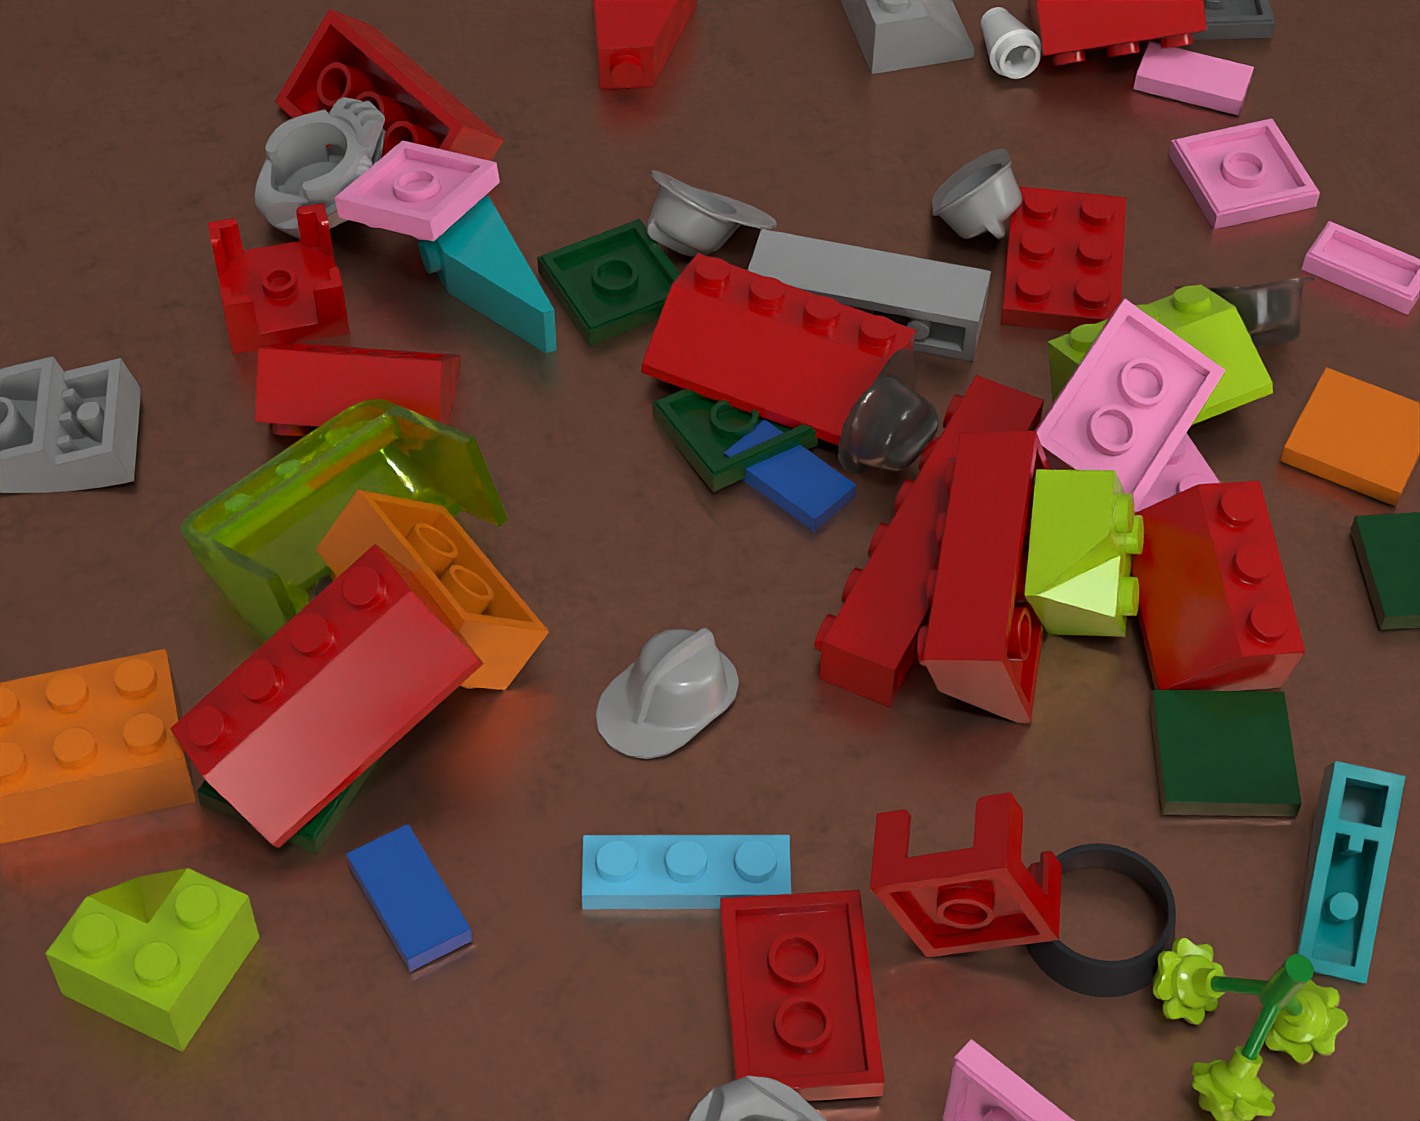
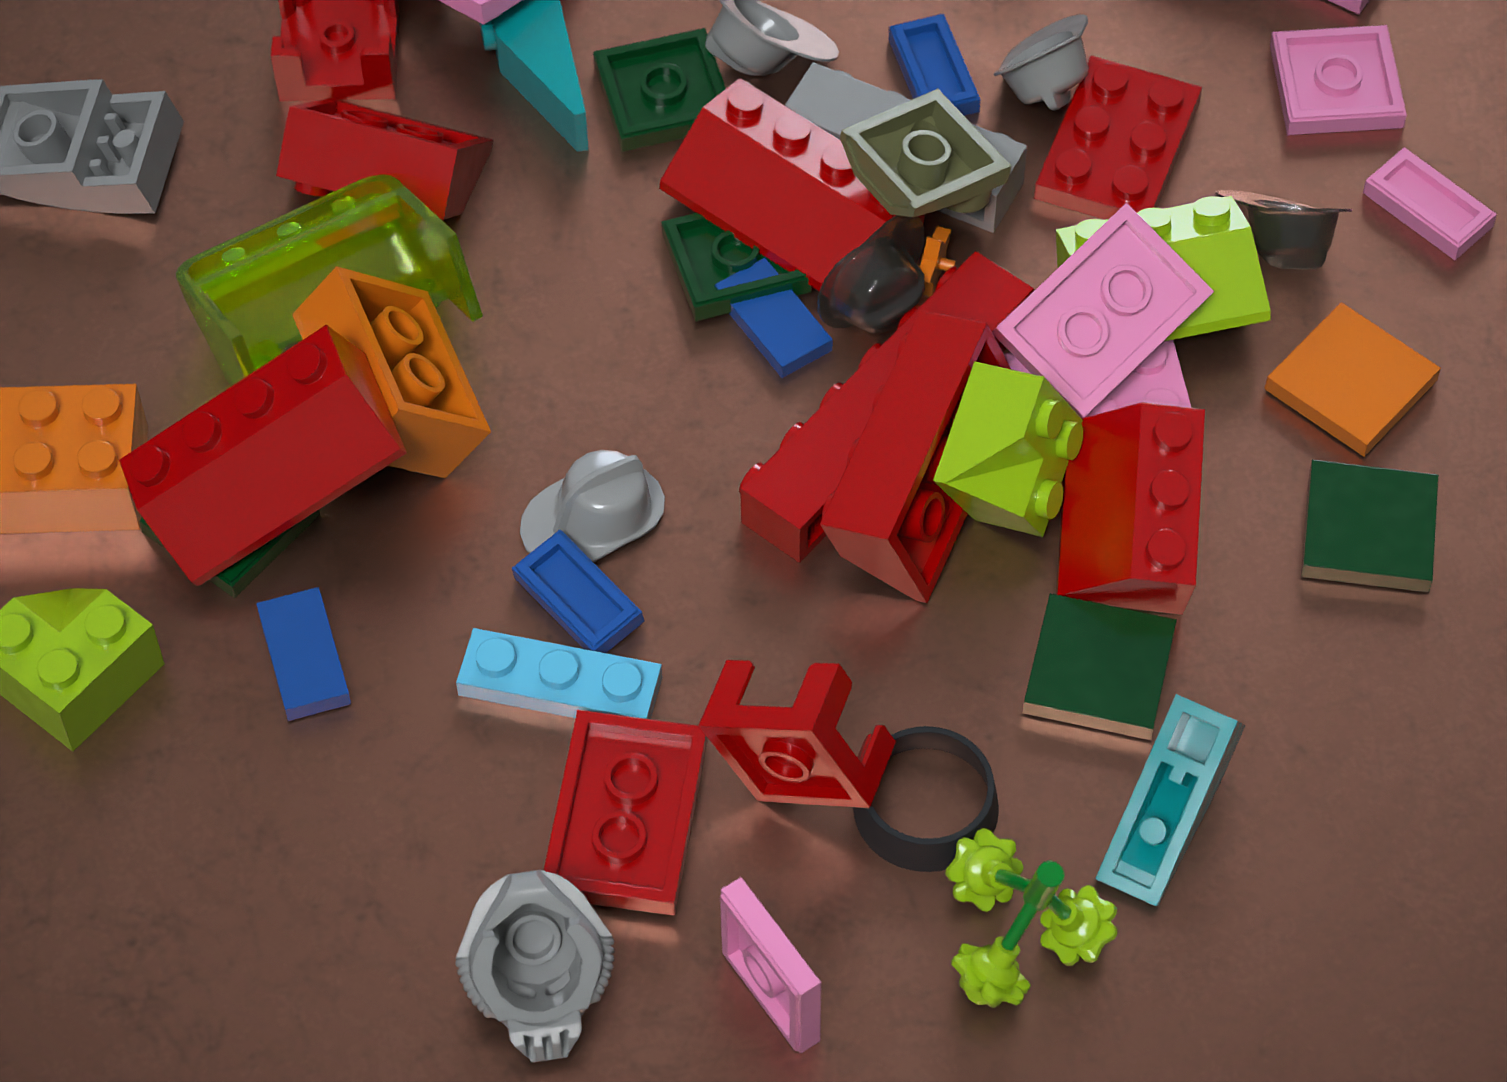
camera: 15 degrees right, 5 degrees up
none -> blue tile [511,529,645,653]
none -> olive slope [840,89,1012,217]
none -> blue tile [888,13,981,116]
none -> orange piece [915,226,957,297]

